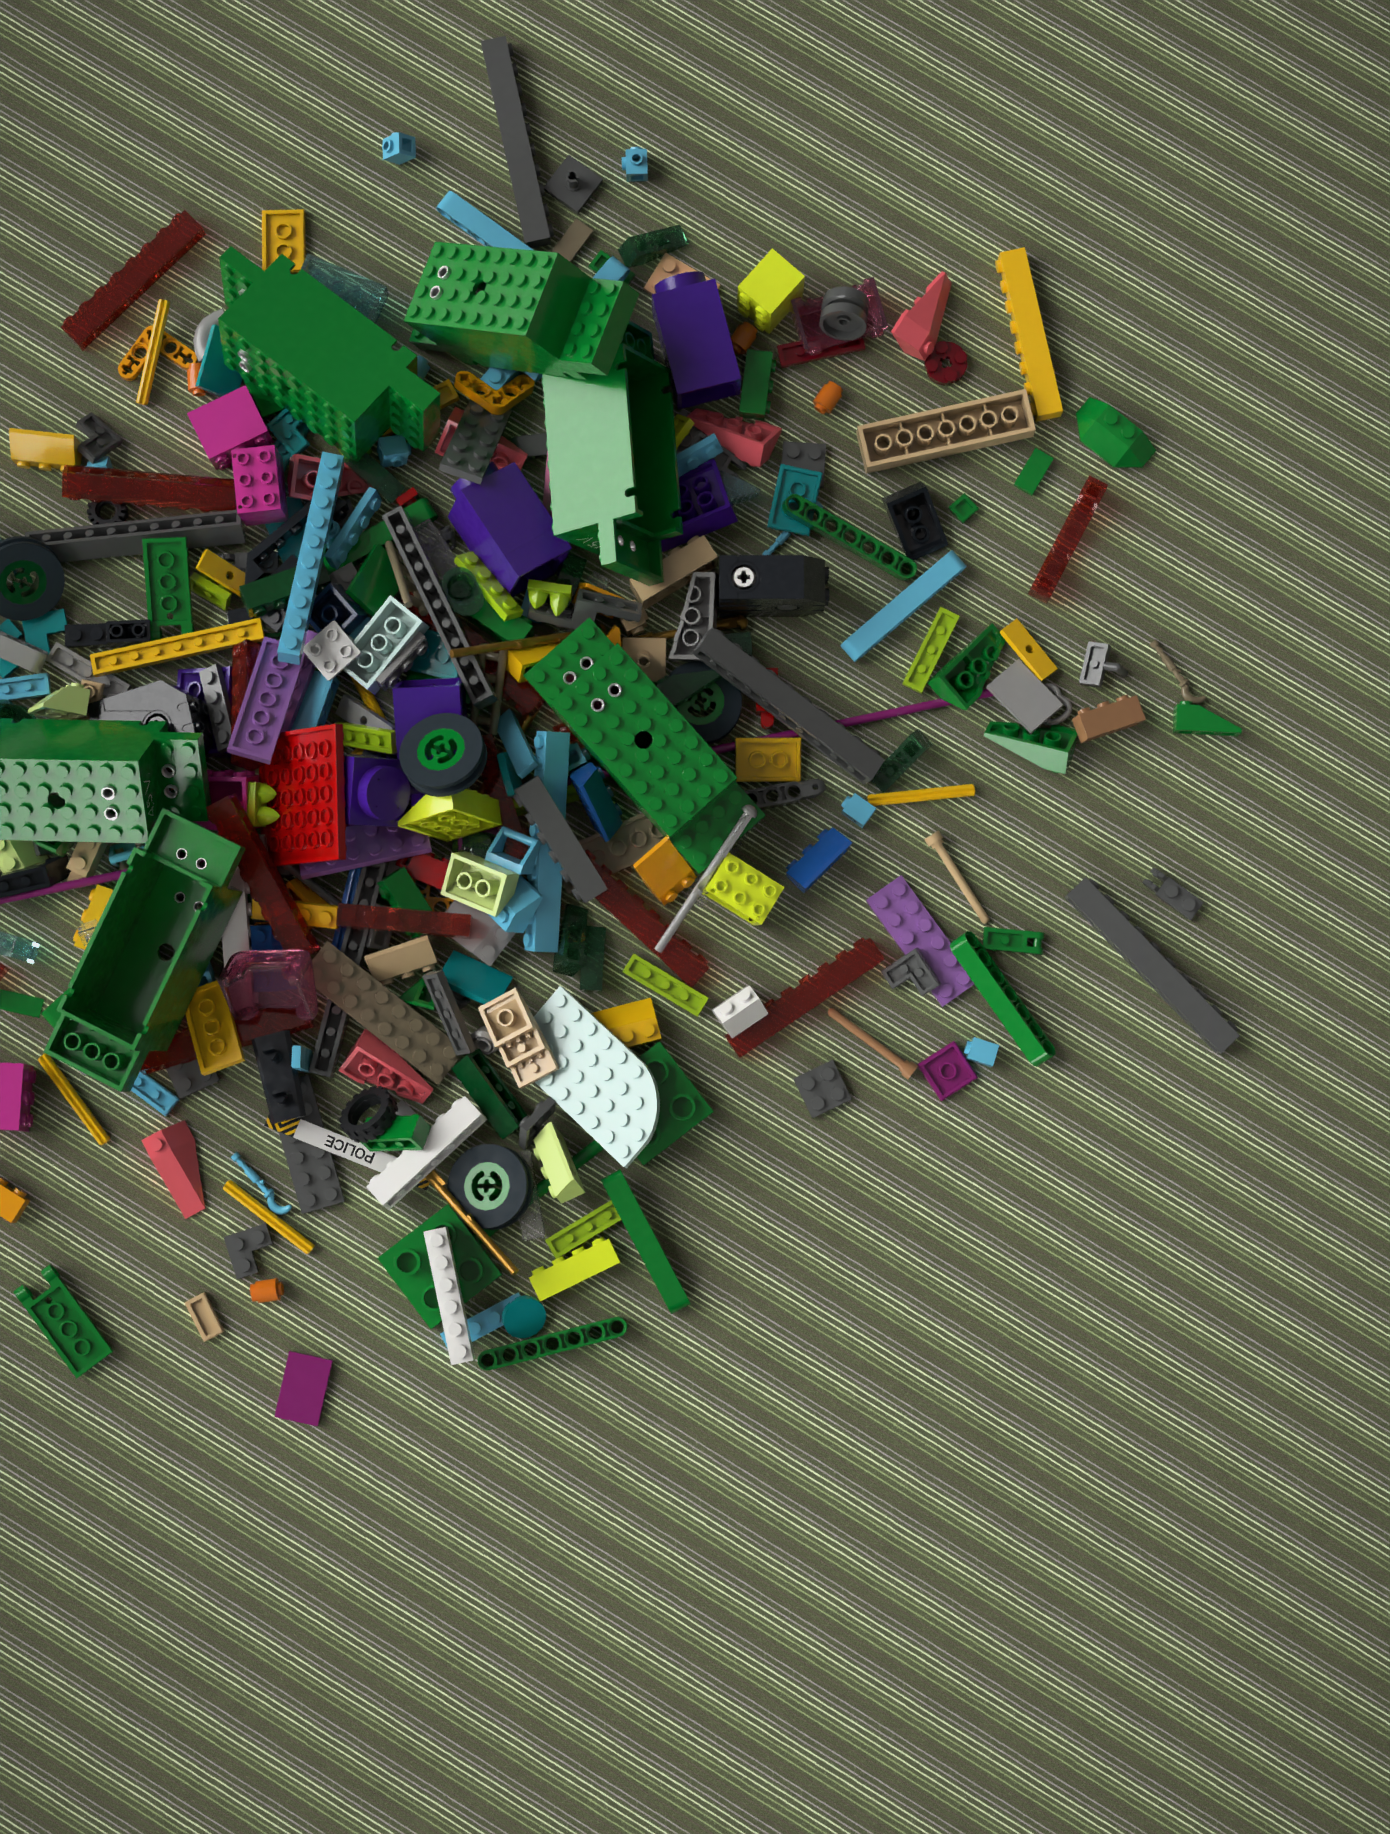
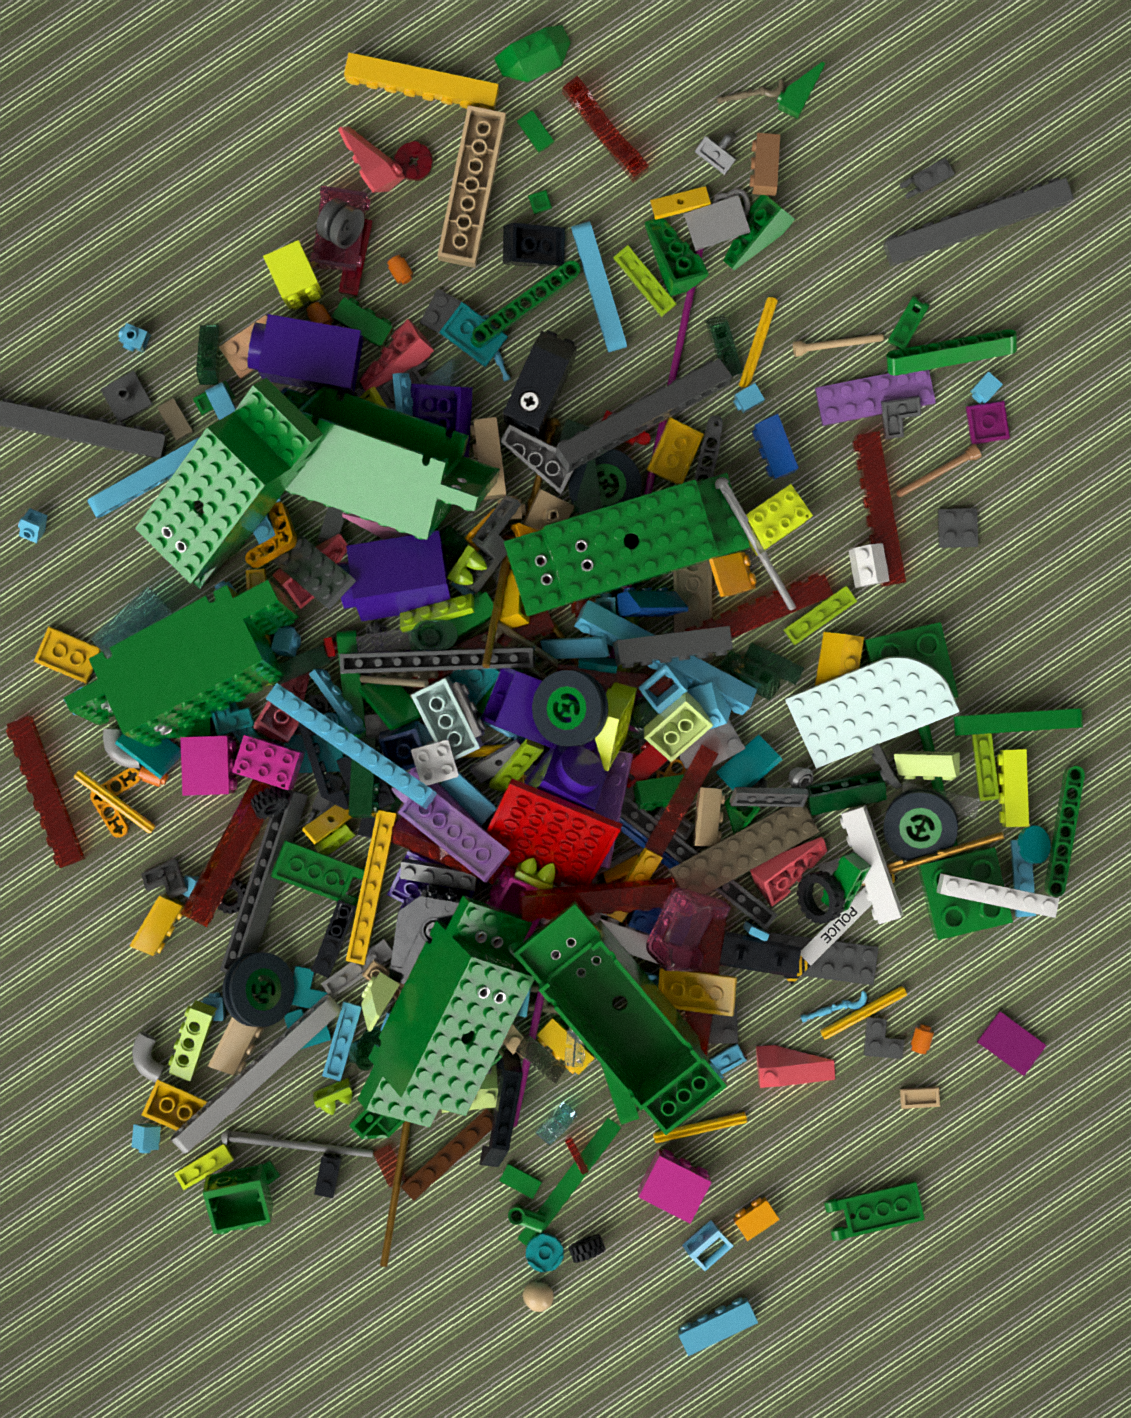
camera: 65 degrees left, 5 degrees up
tan slope [478,988,559,1089] -> none
none -> black tyre [251,786,289,820]
none -> clear smoke plate [515,1035,566,1083]

